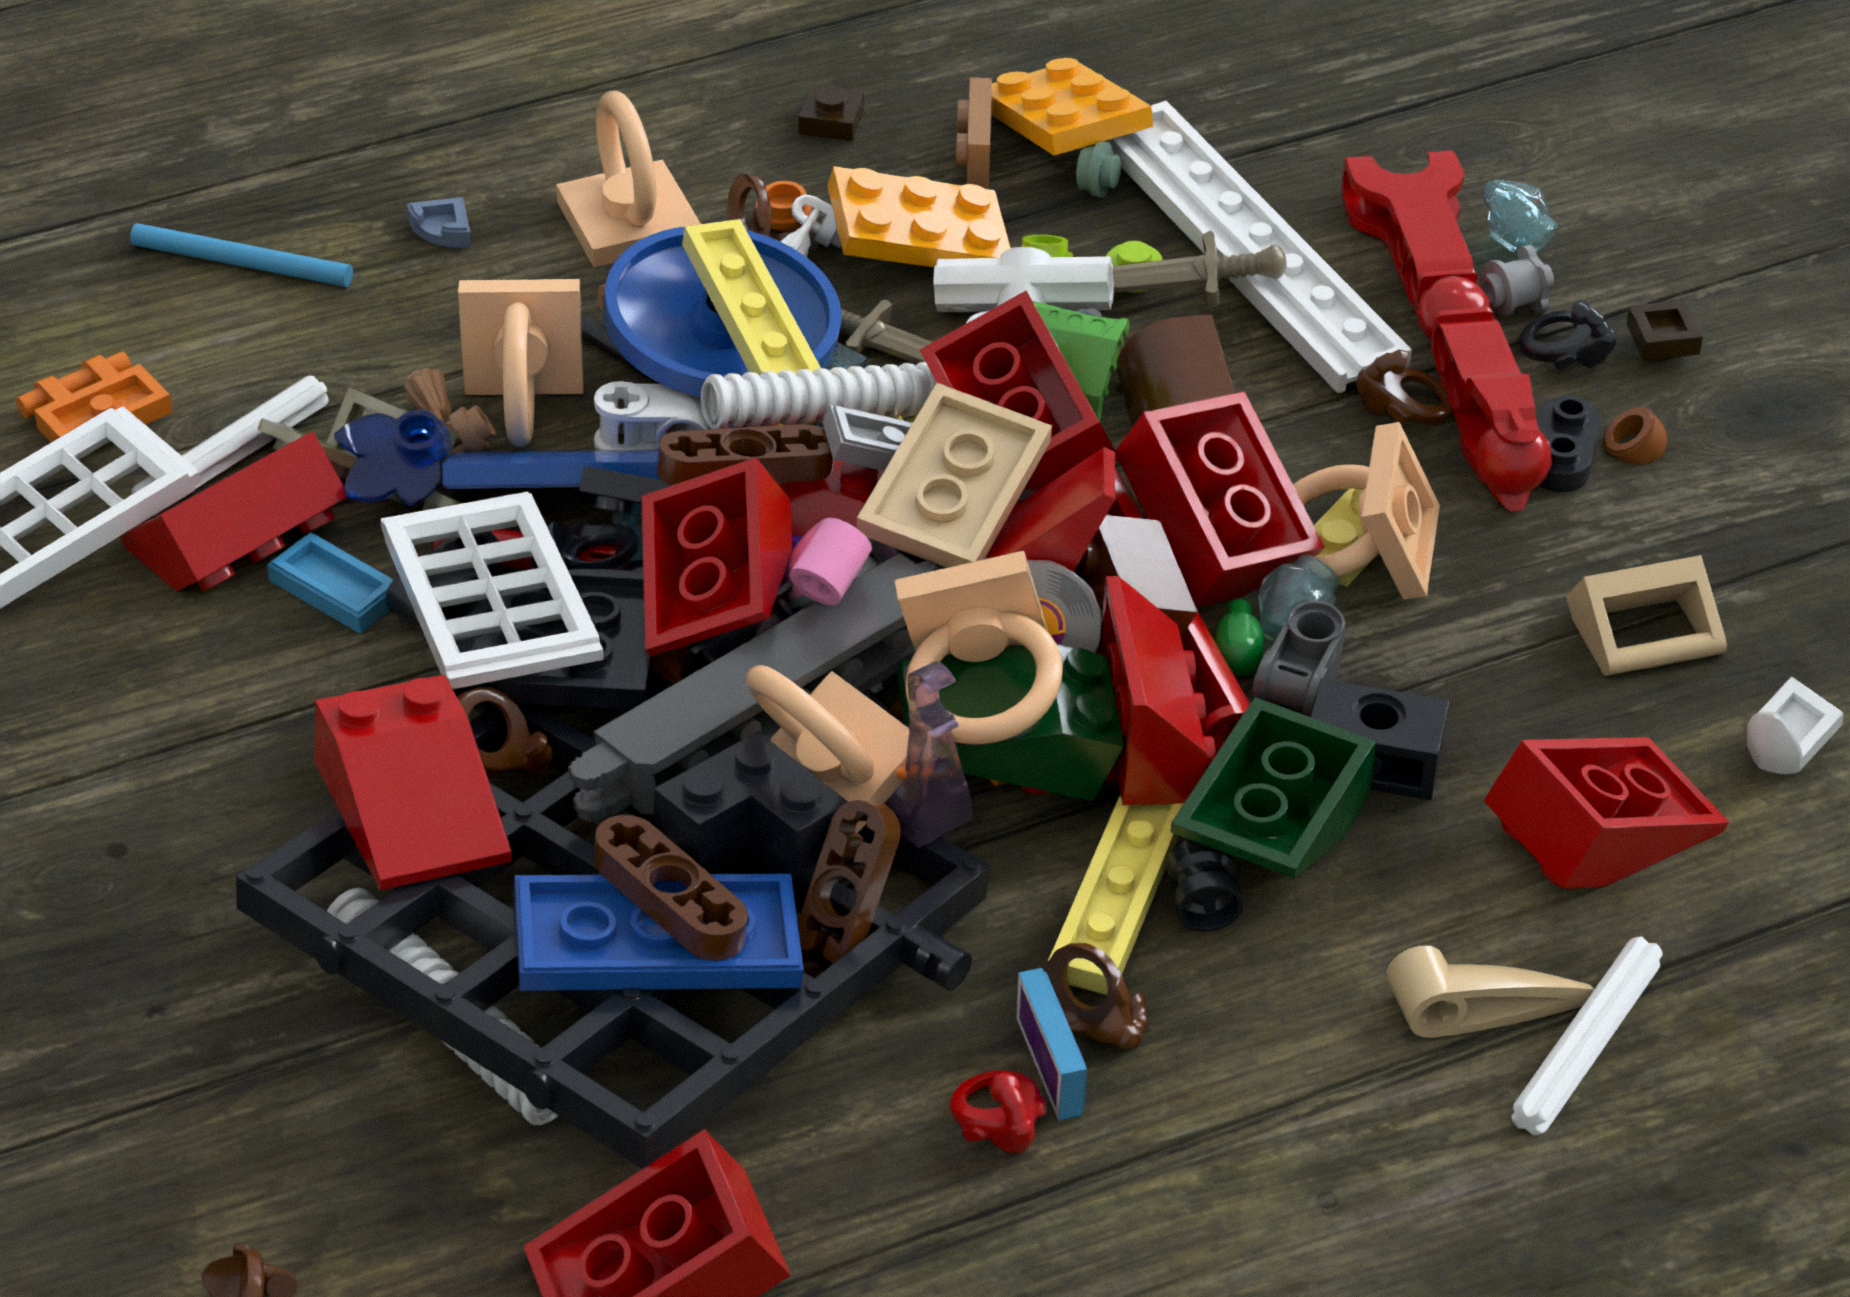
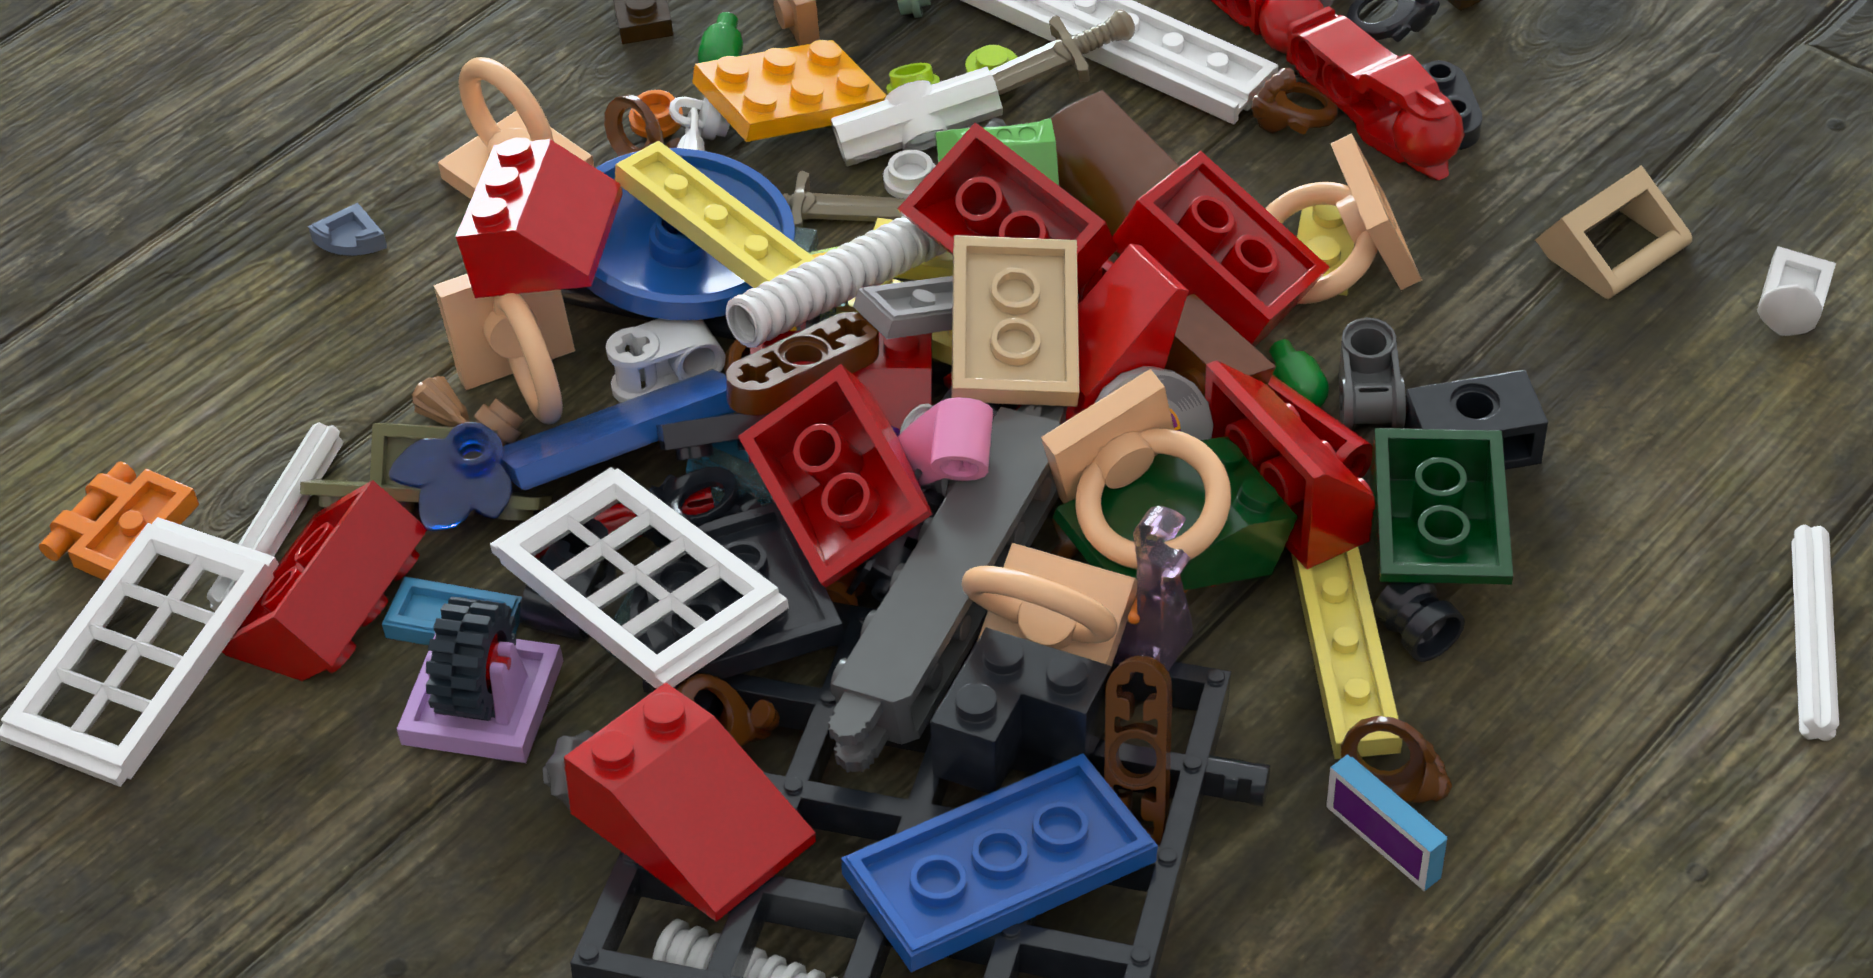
camera: 20 degrees left, 5 degrees up
dark azure bar [130,223,353,287] -> none
reddish brown beam [594,815,748,961] -> none
red piece [949,1070,1047,1154] -> none
clear light blue rock [1259,555,1340,641] -> none
tan piece [1386,945,1594,1038] -> none
red slope [1483,737,1730,889] -> none
dark orange piece [1603,407,1667,464] -> none
none -> plate [397,597,563,763]
none -> red slope [456,138,623,298]
none -> green cylinder [697,12,743,63]

